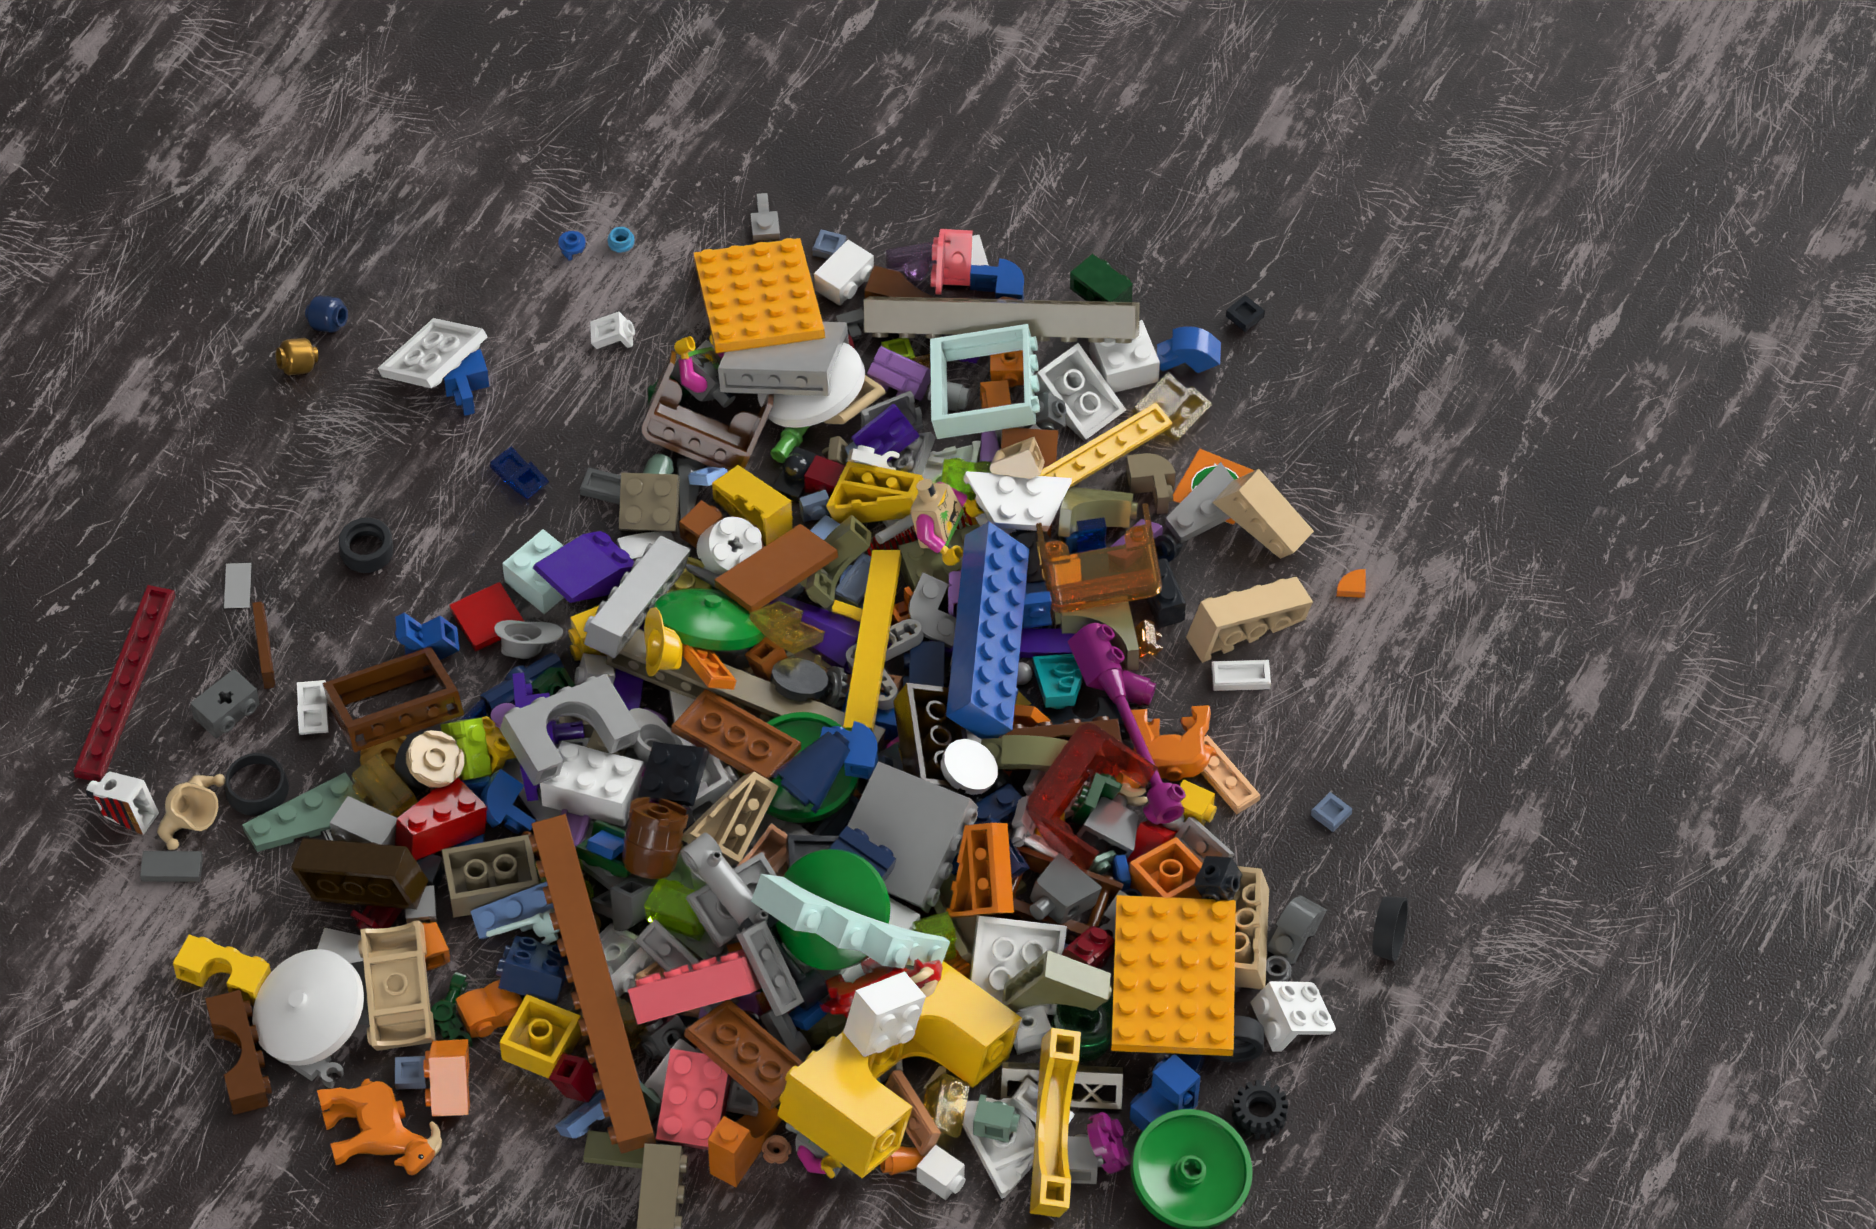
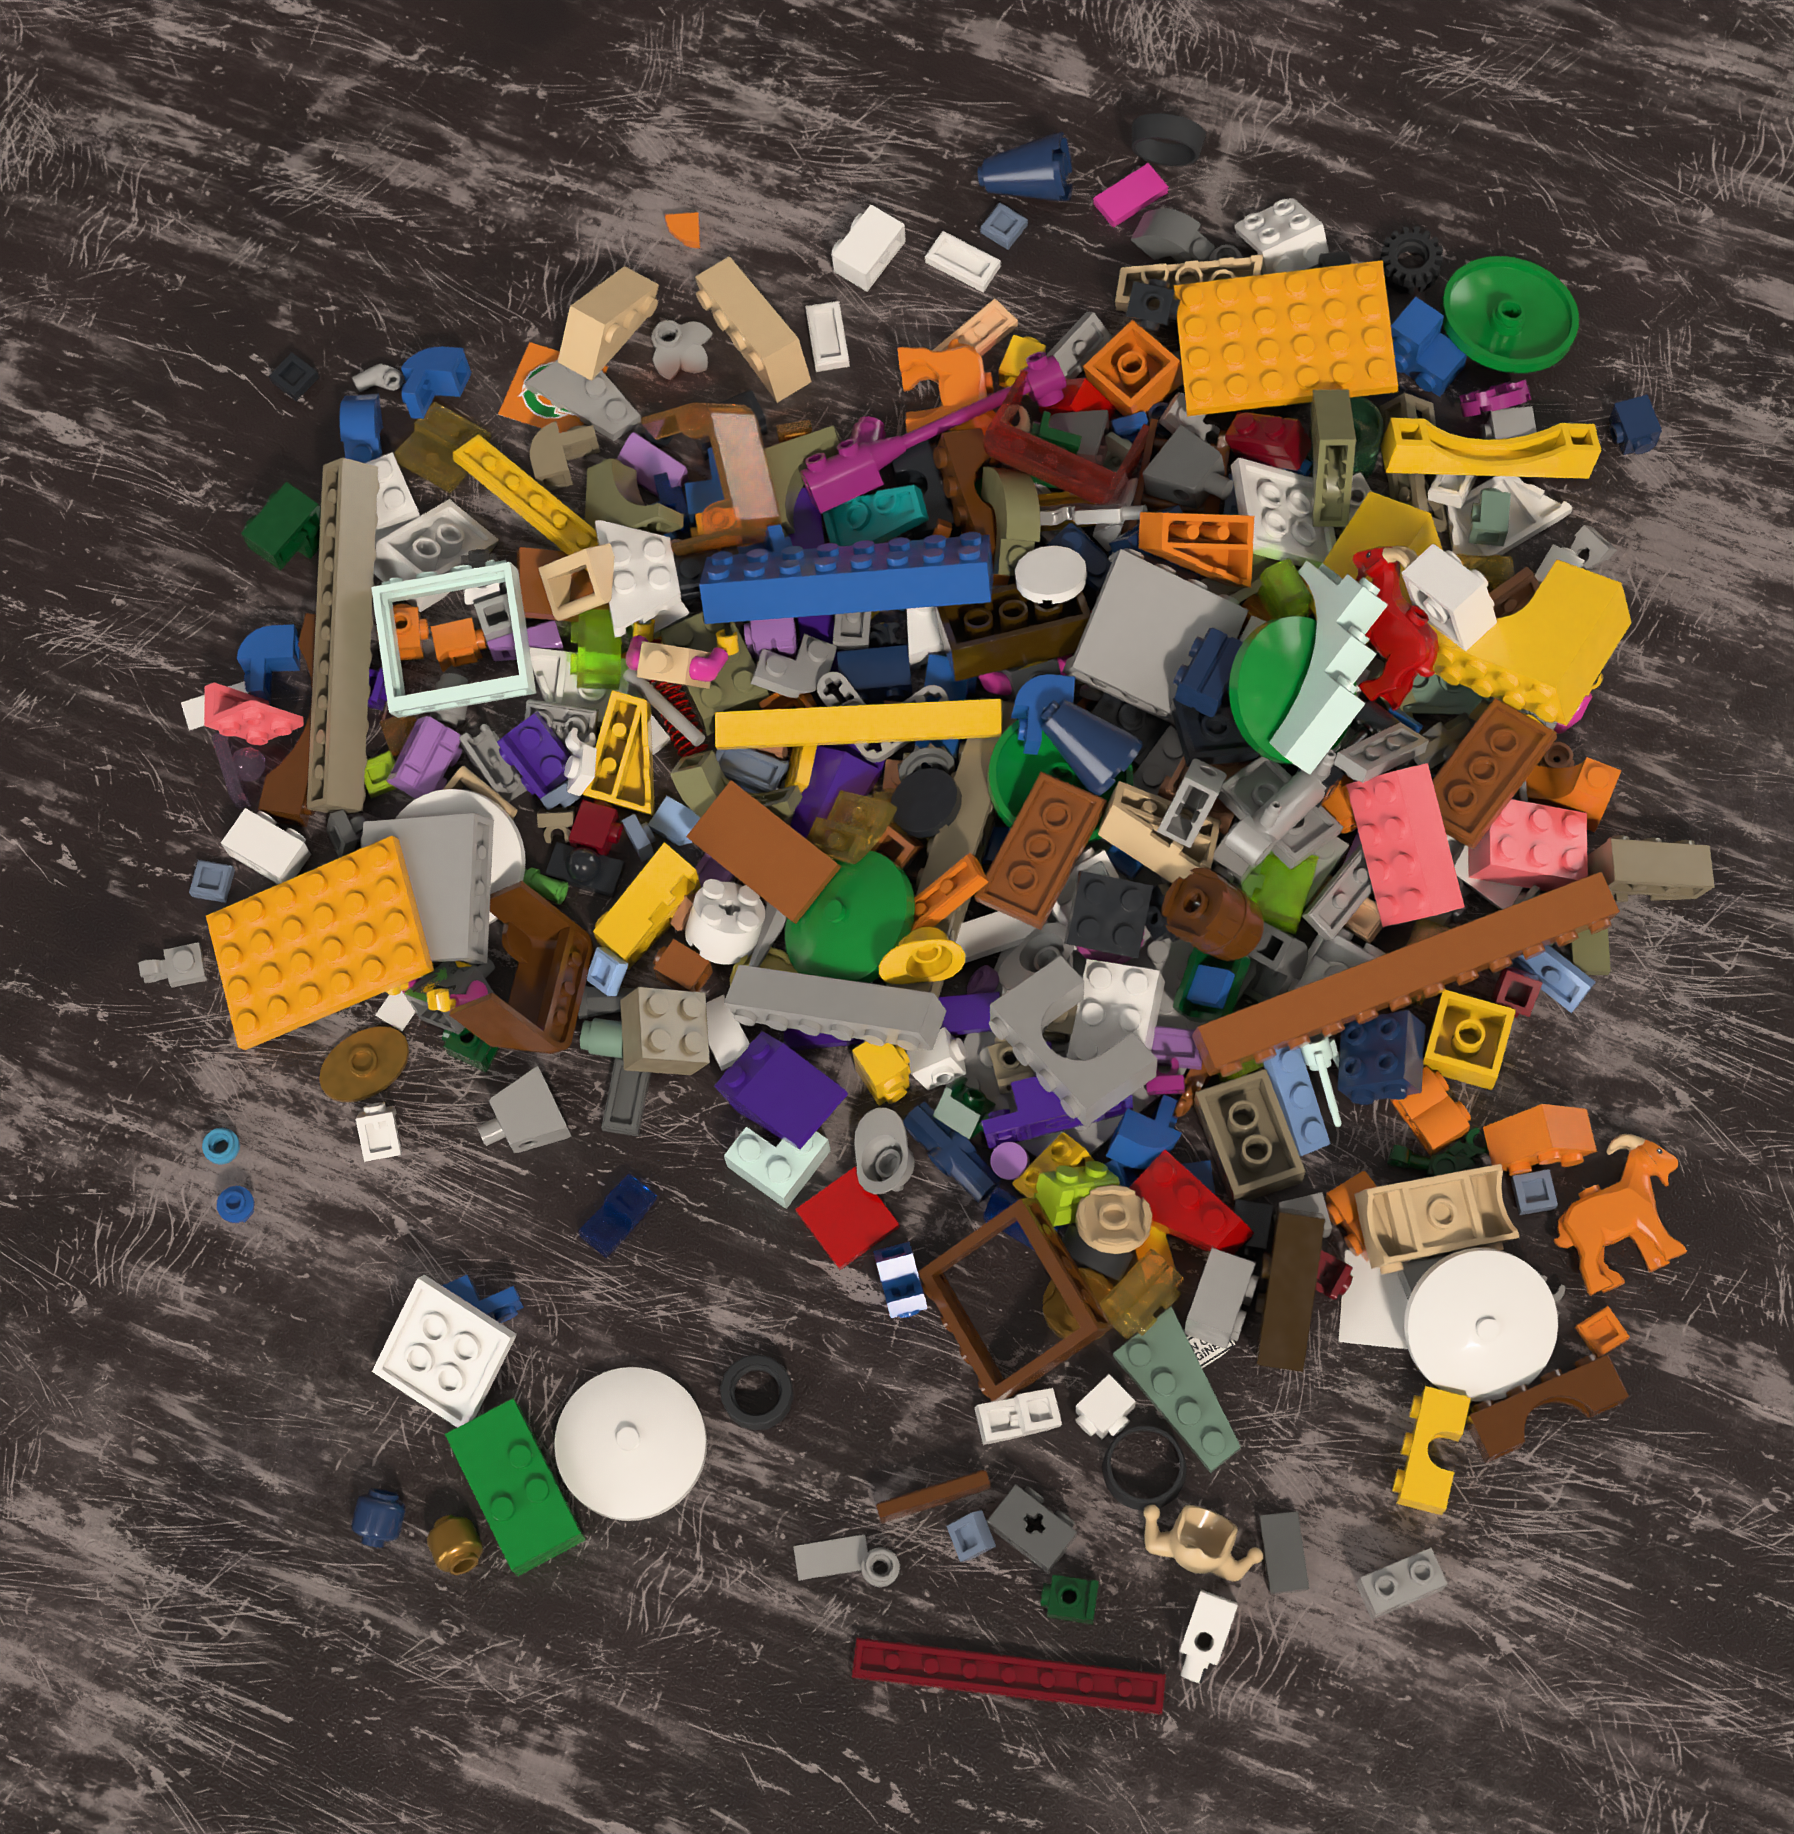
camera: 90 degrees left, 15 degrees up
none -> pearl gold piece [319,1026,409,1102]
none -> light grey arm [352,363,404,392]
none -> blue brick [401,347,472,419]
none -> green brick [445,1399,586,1576]
none -> light grey torso [477,1067,571,1153]
none -> white dish [554,1367,707,1521]
none -> light grey plate [652,320,712,380]
none -> white brick [831,205,906,291]
none -> light grey plate [861,1548,900,1587]
none -> white tile [925,231,1001,292]
none -> sand blue plate [947,1510,996,1562]
none -> dark blue cone [978,132,1073,202]
none -> dark green brick [1041,1575,1099,1625]
none -> white brick [1076,1374,1136,1439]
none -> dark pink tile [1093,163,1168,228]
none -> magenta tile [1146,1058,1185,1095]
none -> light grey torso [1157,759,1227,848]
none -> light grey brick [1356,1548,1448,1620]
none -> light grey tile [1570,525,1617,569]
none -> orange tile [1575,1306,1630,1359]

